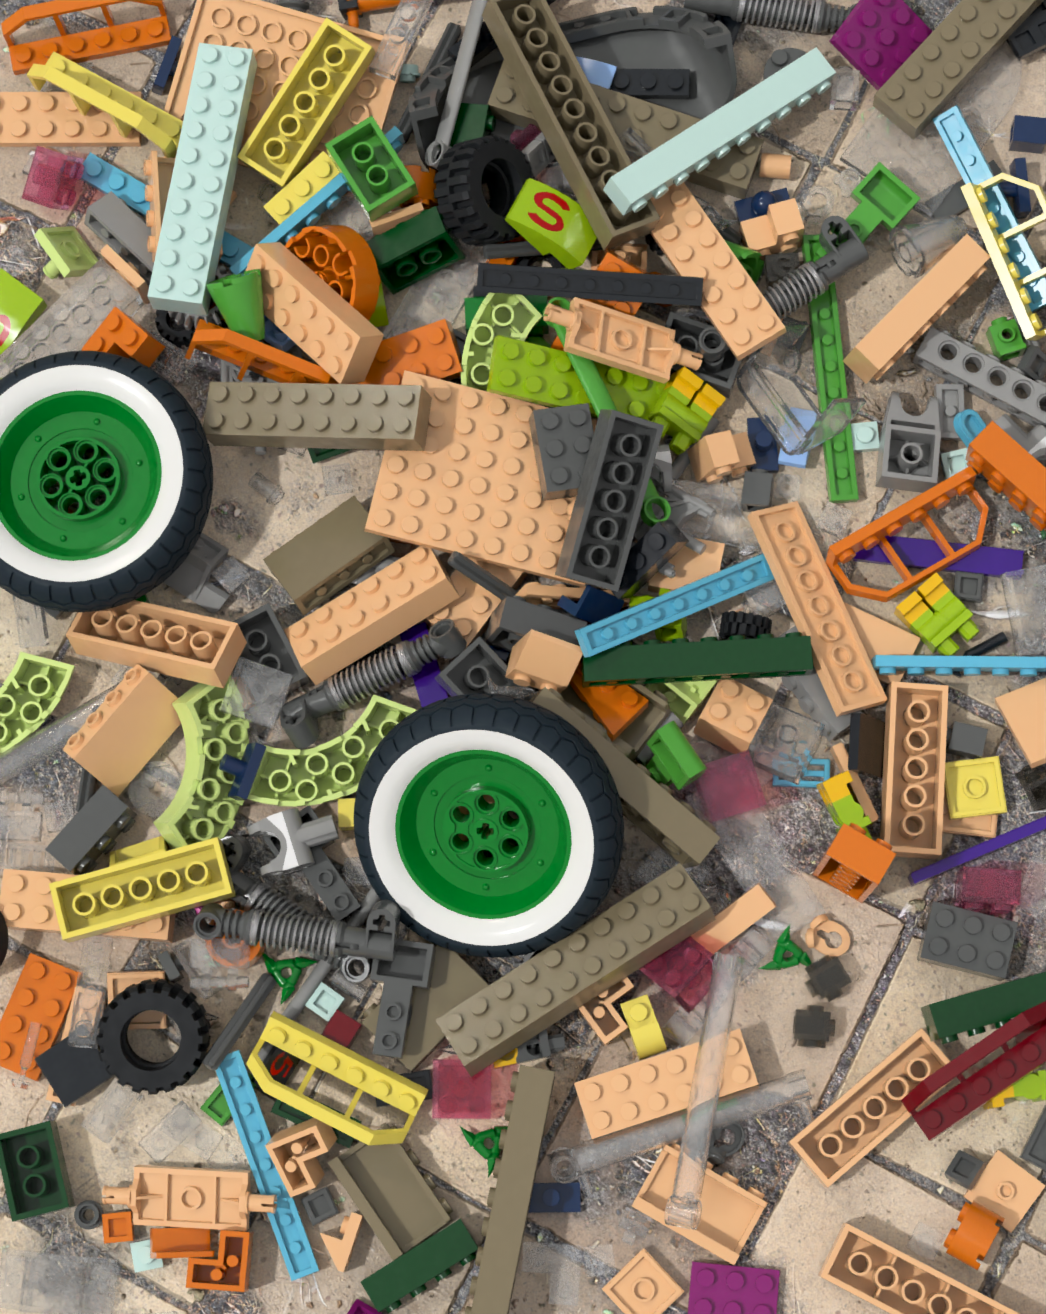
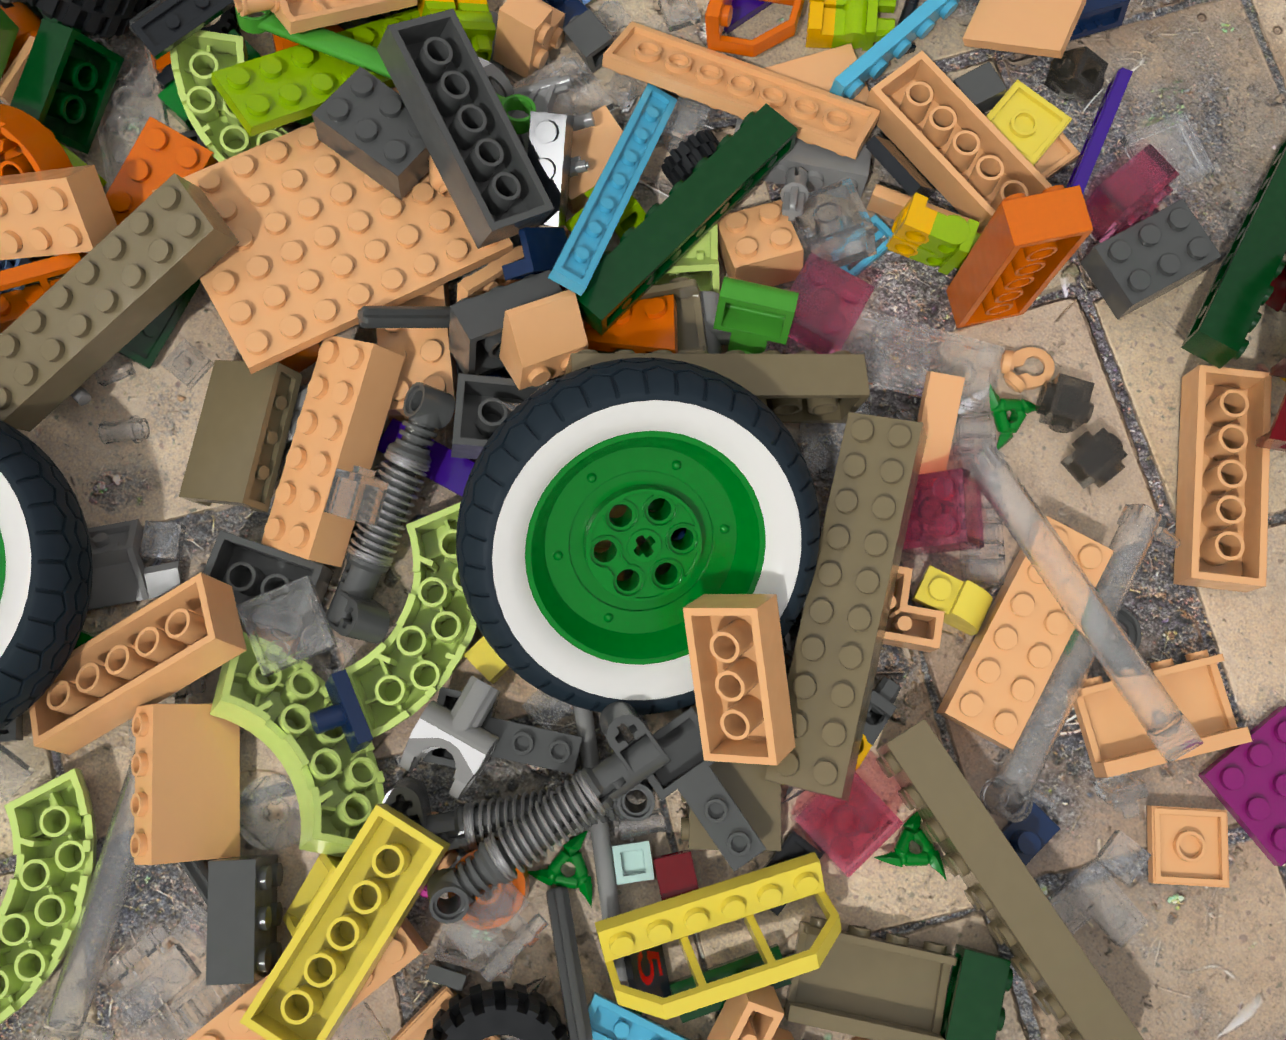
camera: 50 degrees left, 0 degrees up
none -> clear brick [324,465,389,526]
none -> light nougat brick [683,594,796,766]
none -> light grey axle [780,167,809,221]

